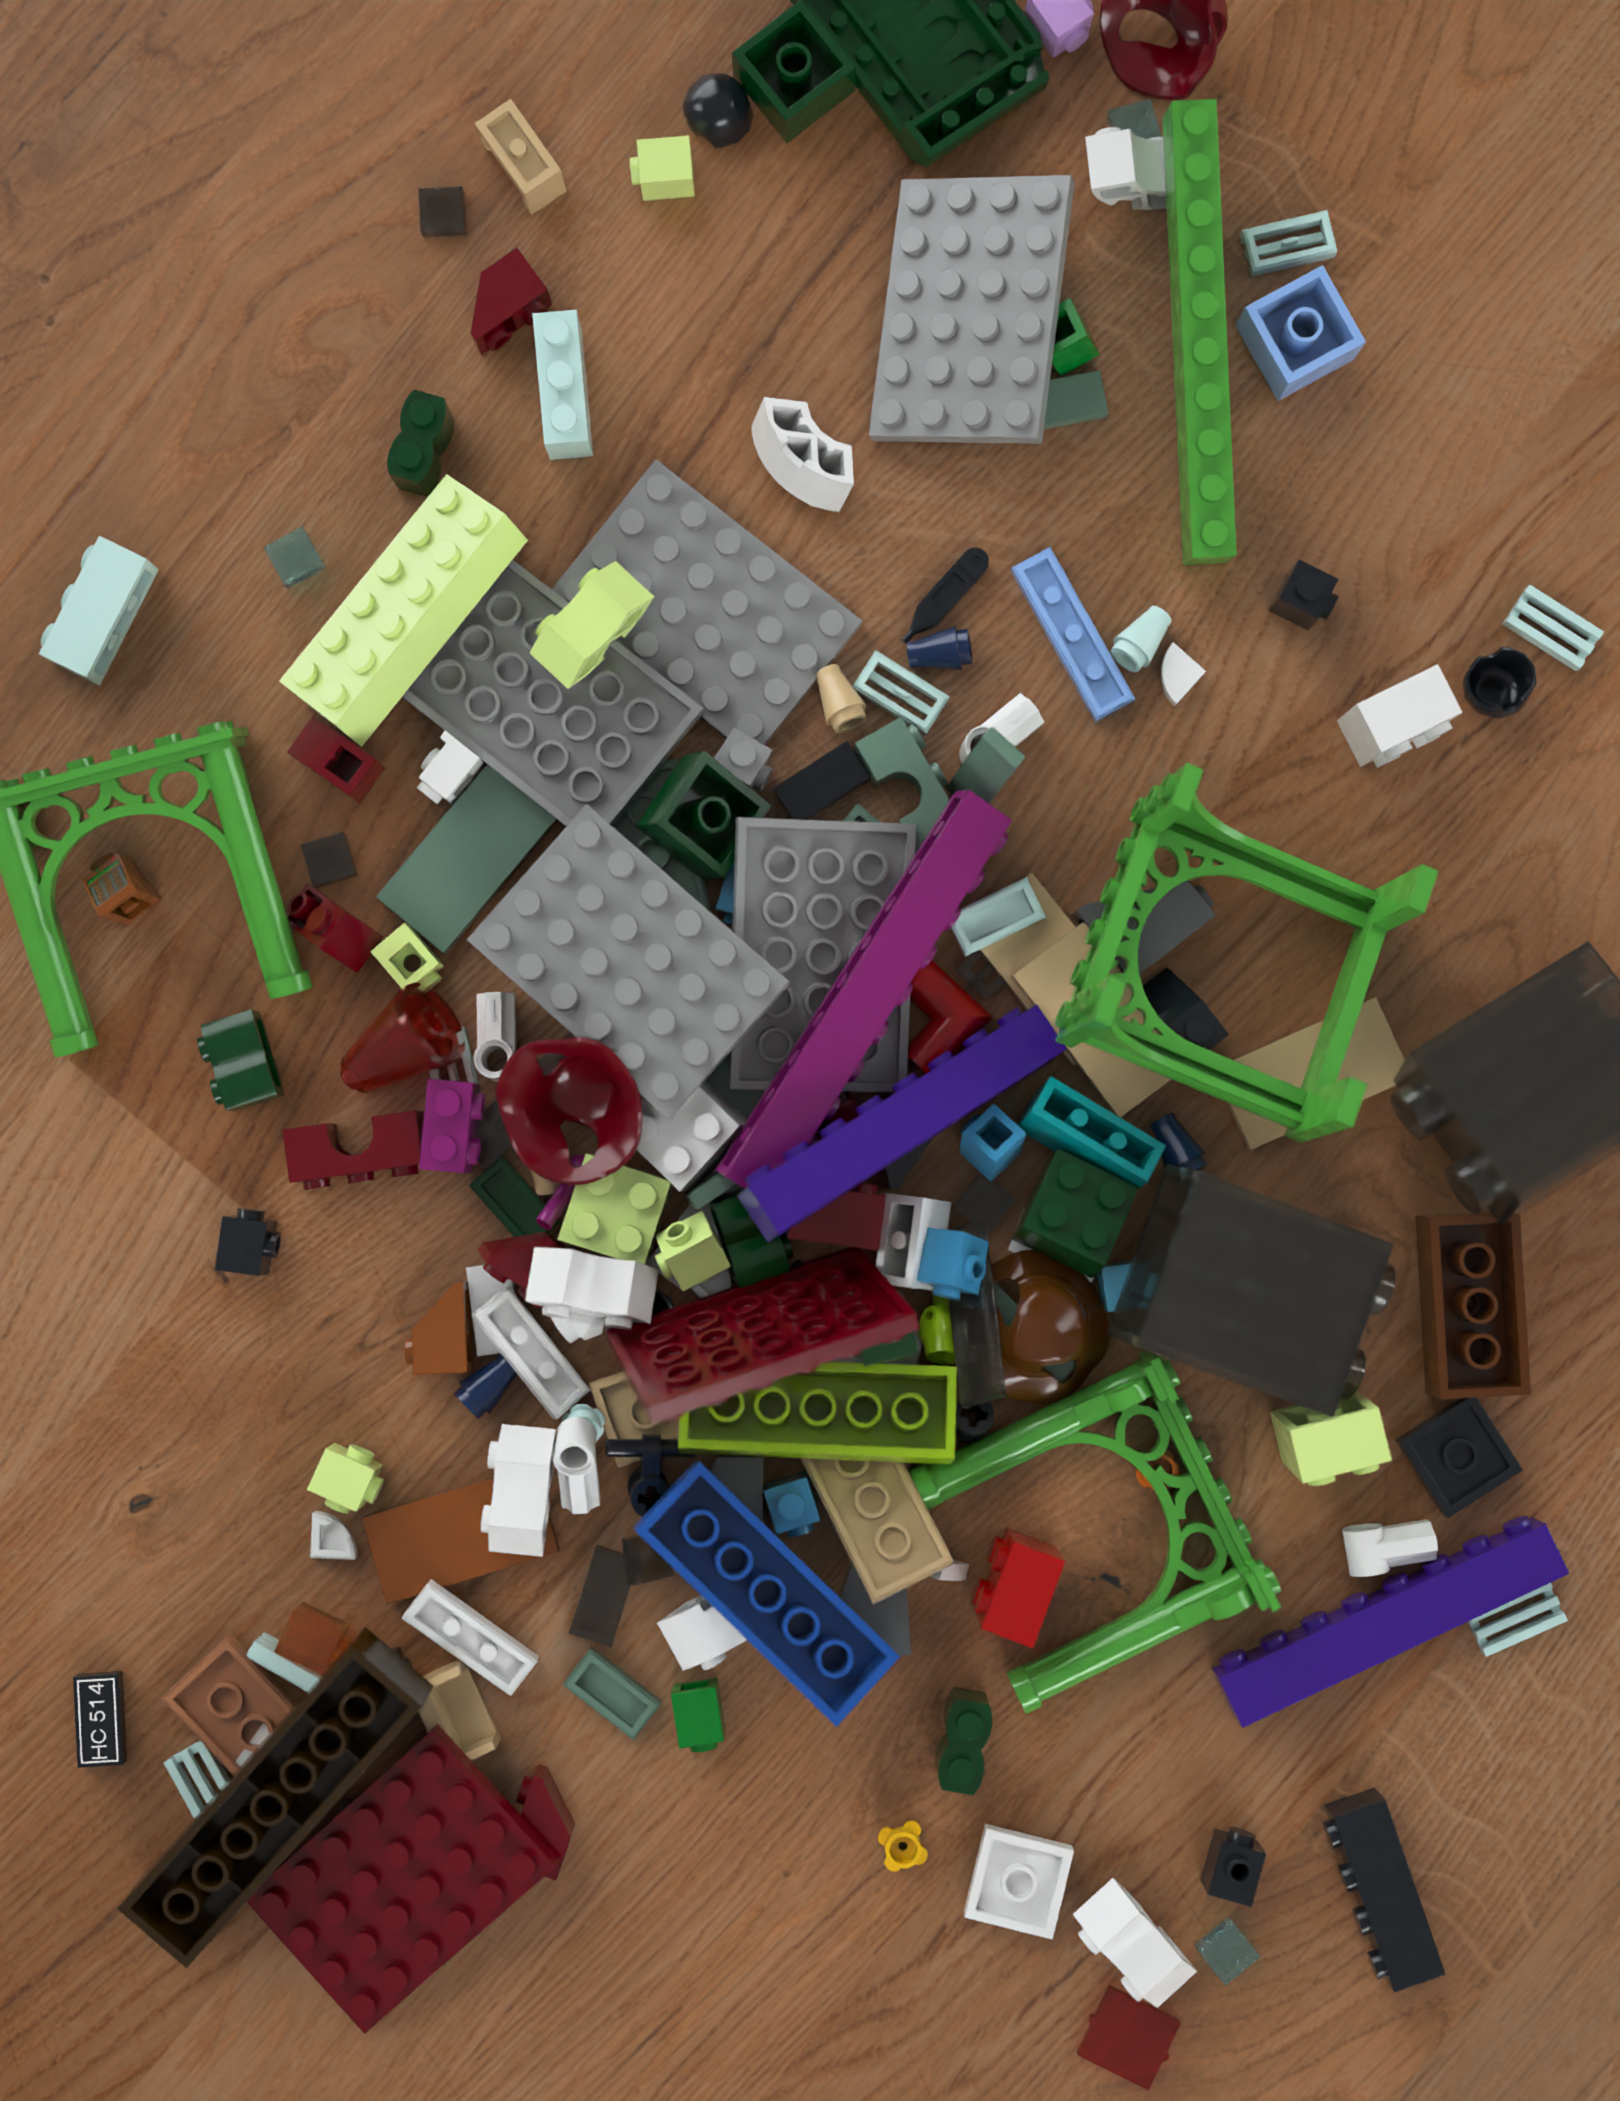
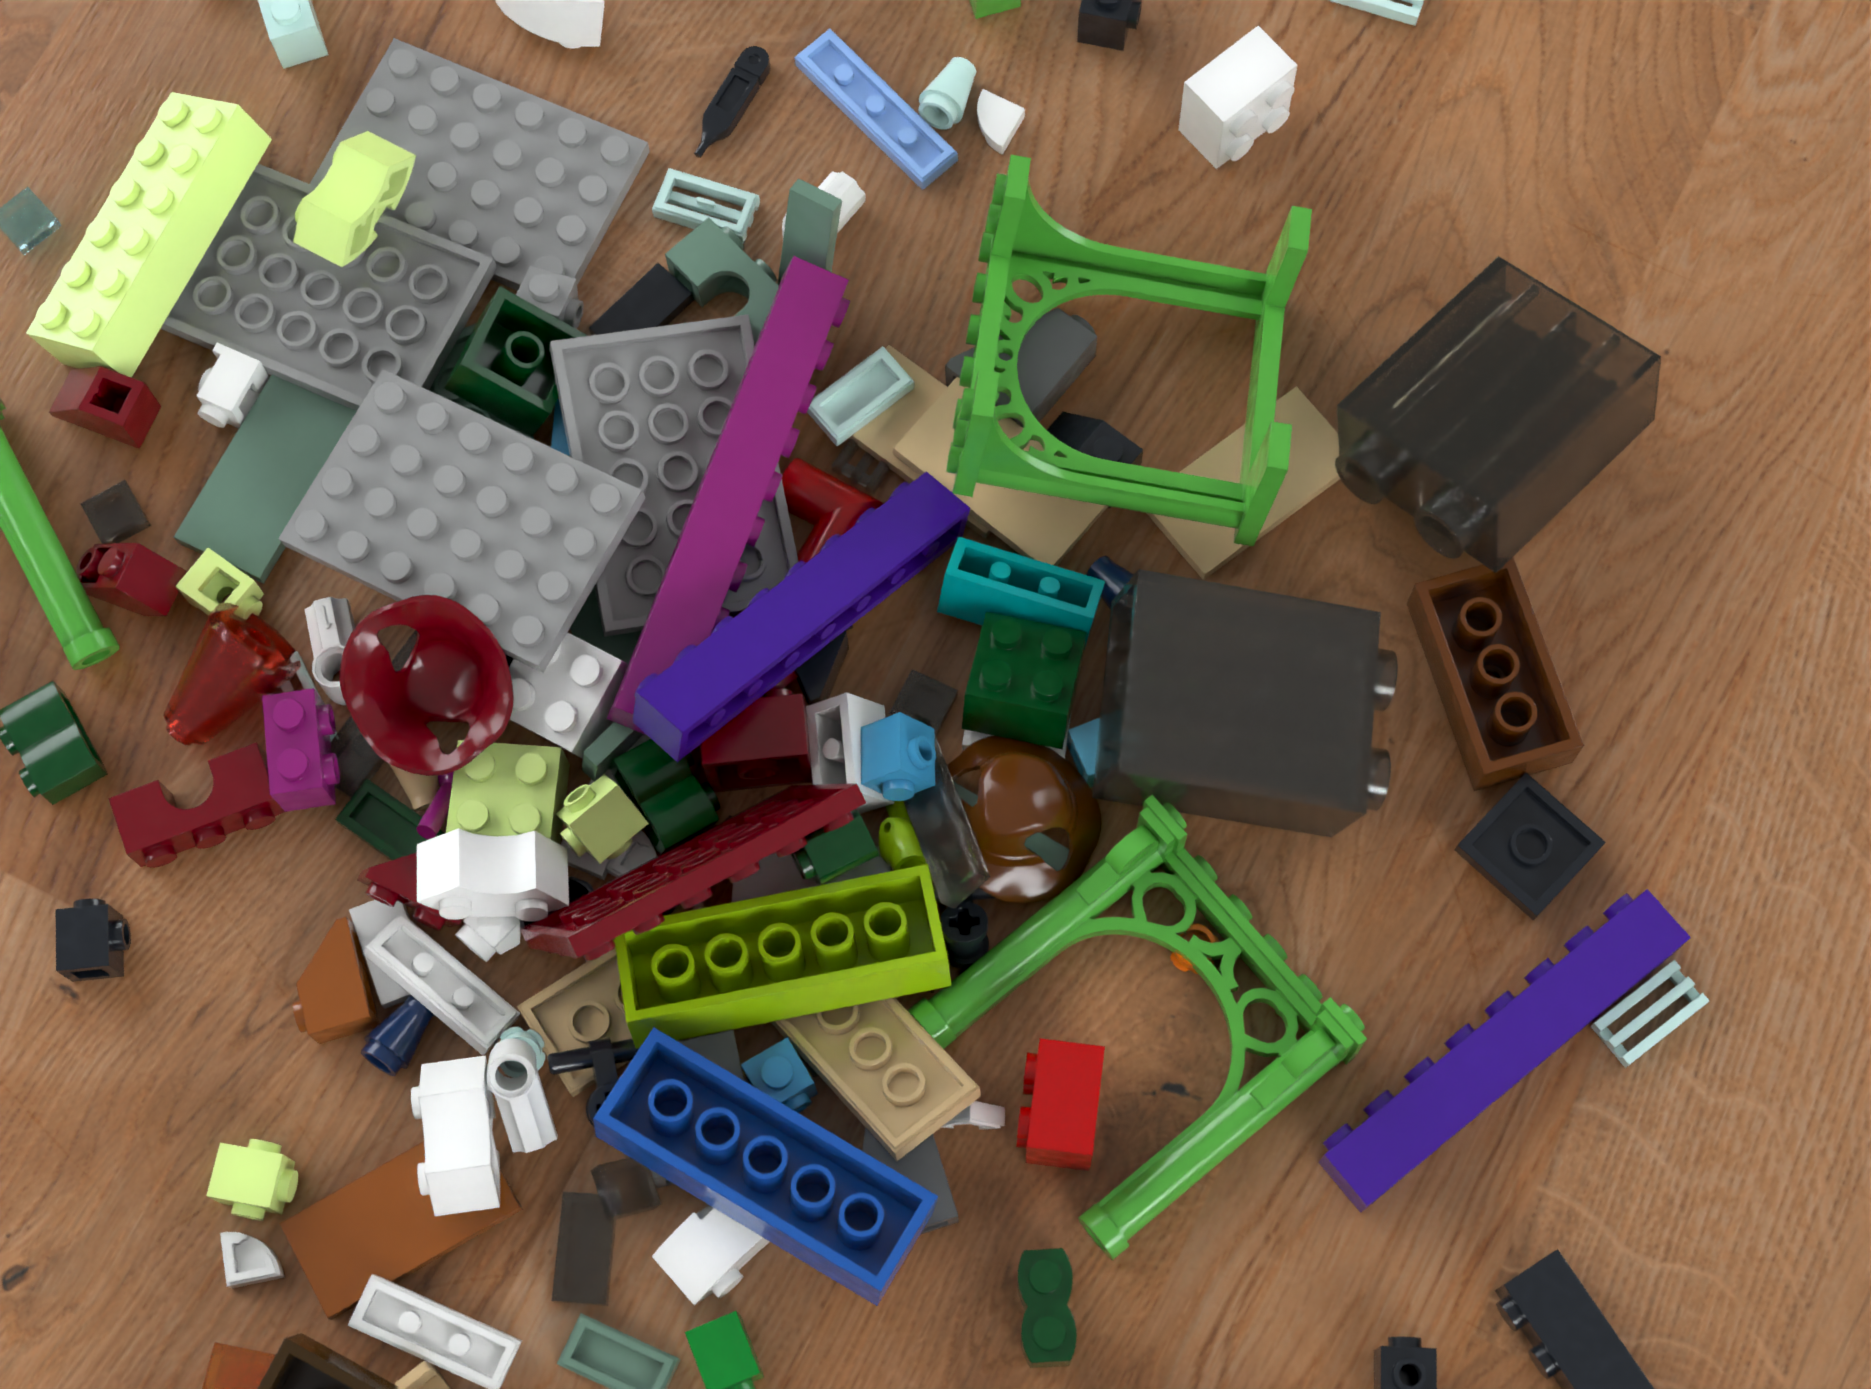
camera: 10 degrees left, 15 degrees down
dark green brick [387,389,454,497] -> none
tan cone [815,664,867,733] -> none
dark blue cone [907,626,972,670] -> none
dark azure brick [959,1104,1026,1182] -> none
yellowish green brick [1270,1389,1392,1486] -> none
white piece [1342,1519,1438,1577] -> none
black hair [1463,646,1537,718] -> none

